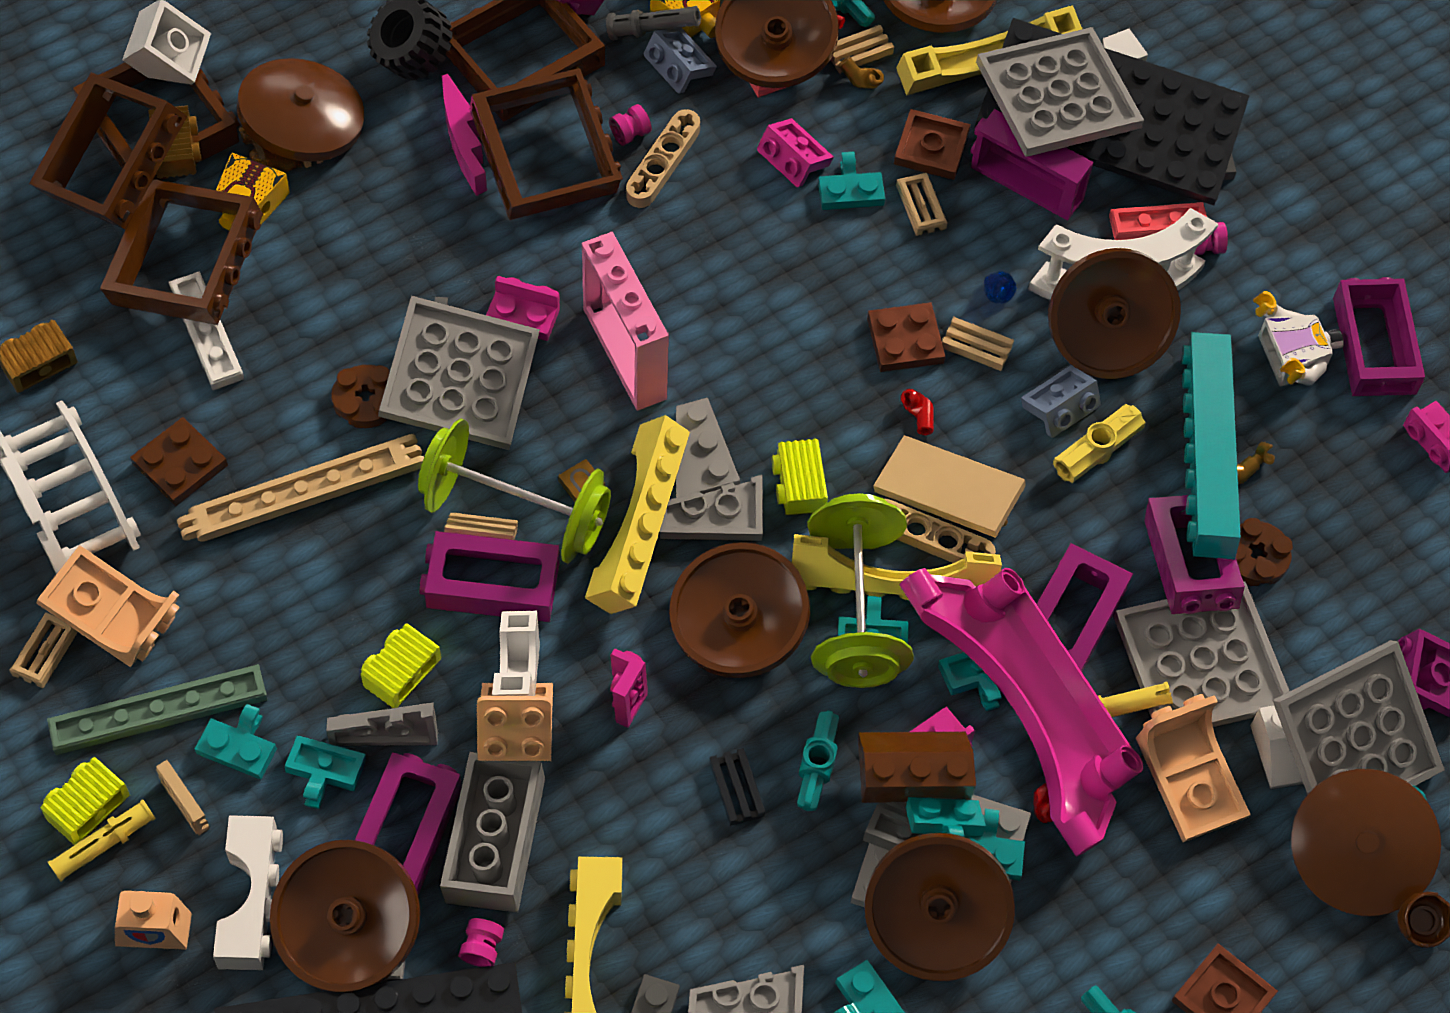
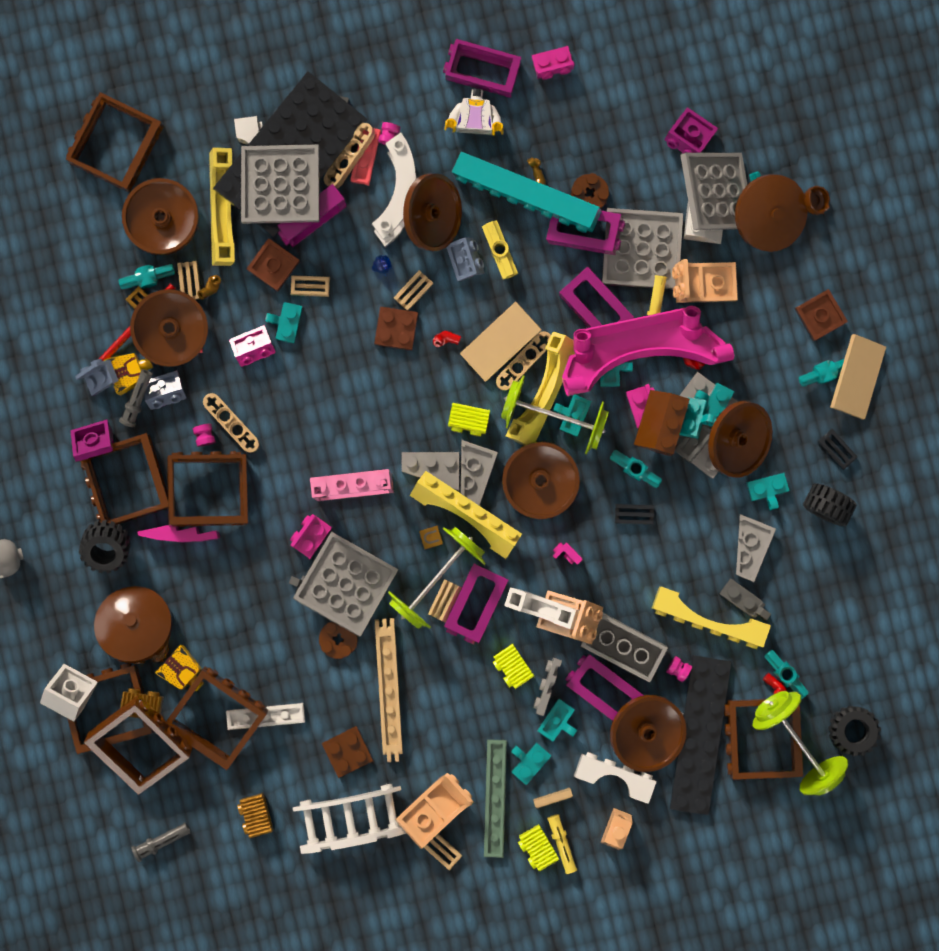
camera: 65 degrees left, 25 degrees up
none -> tan beam [324,123,375,189]

